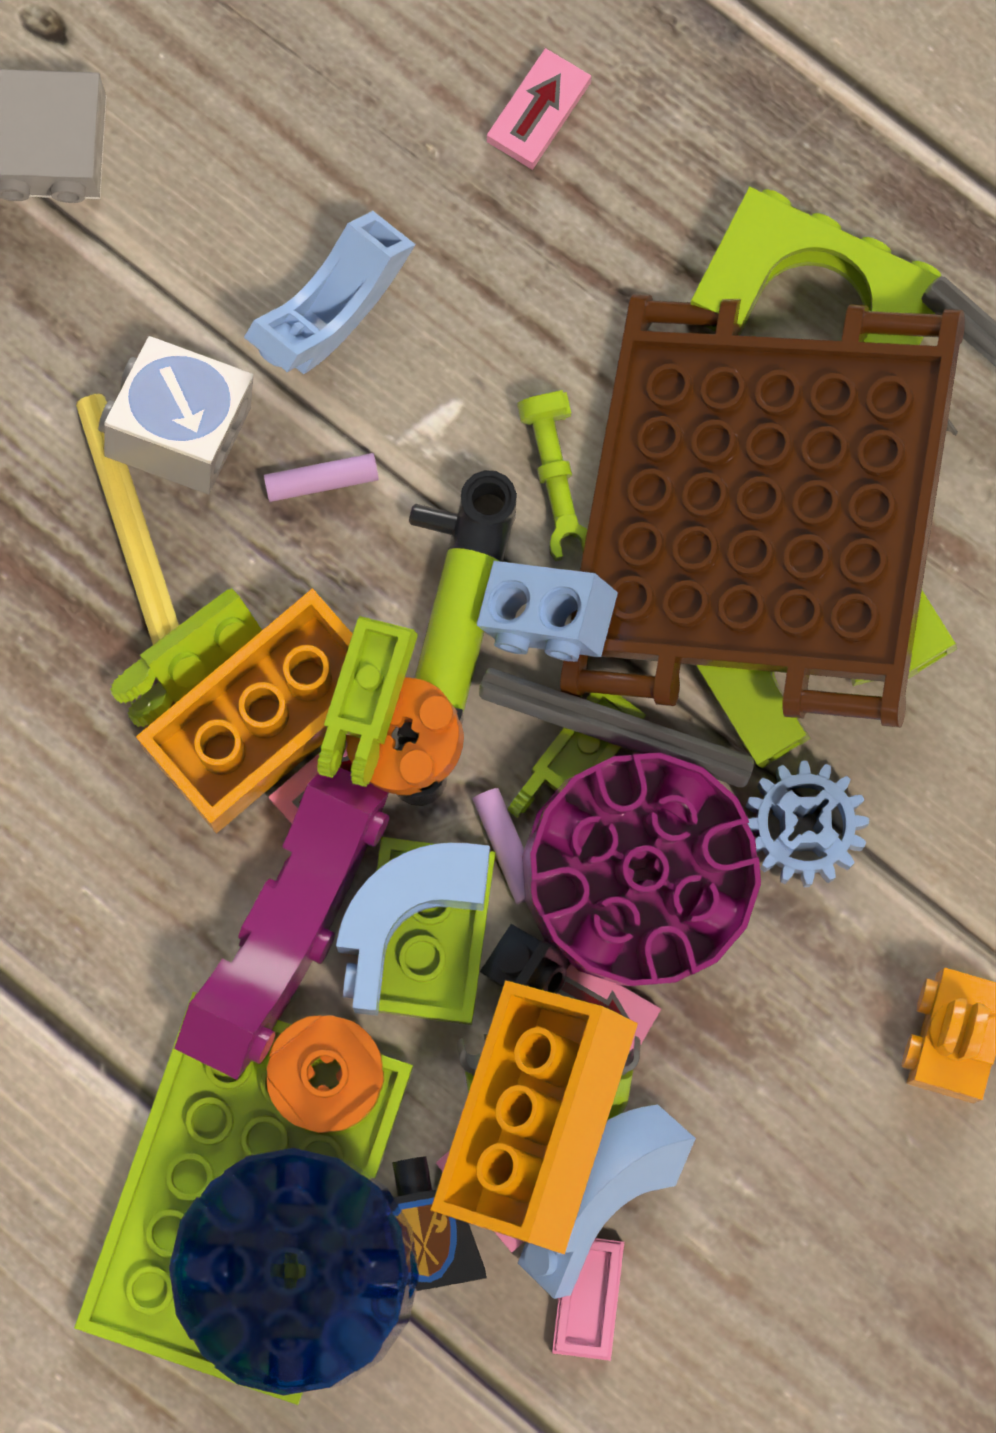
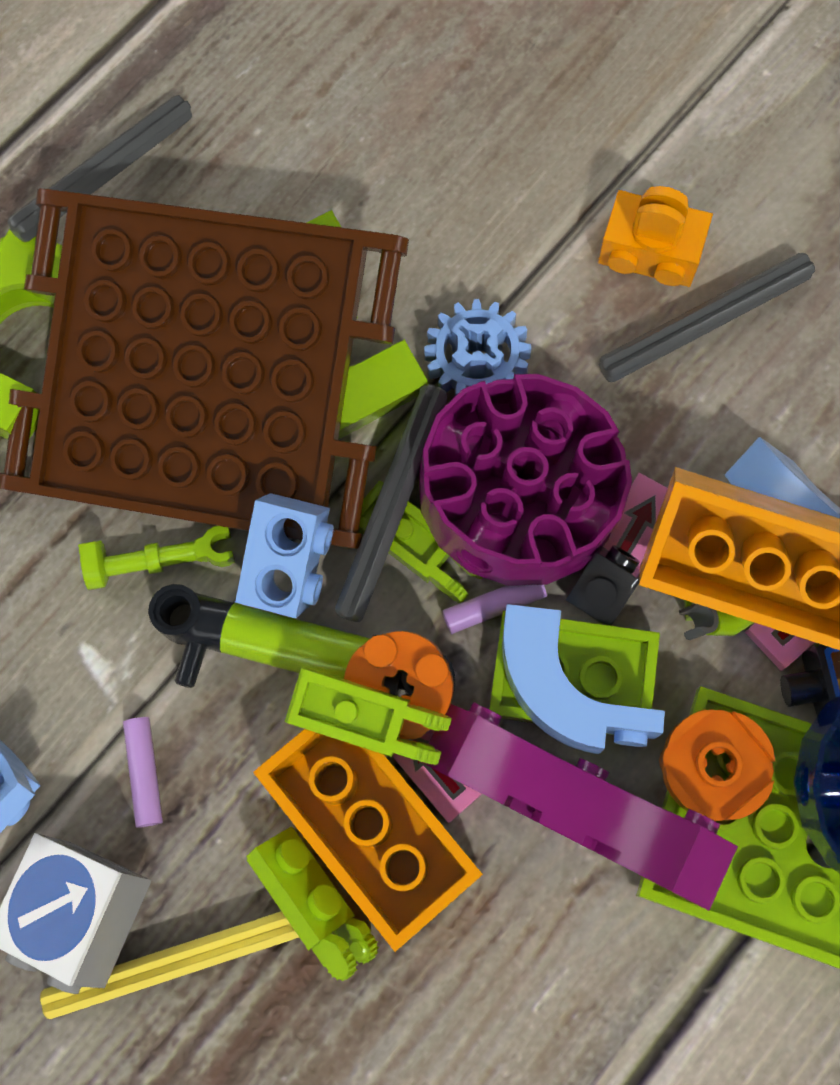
camera: 80 degrees left, 5 degrees down
none -> dark grey axle [599,253,815,382]

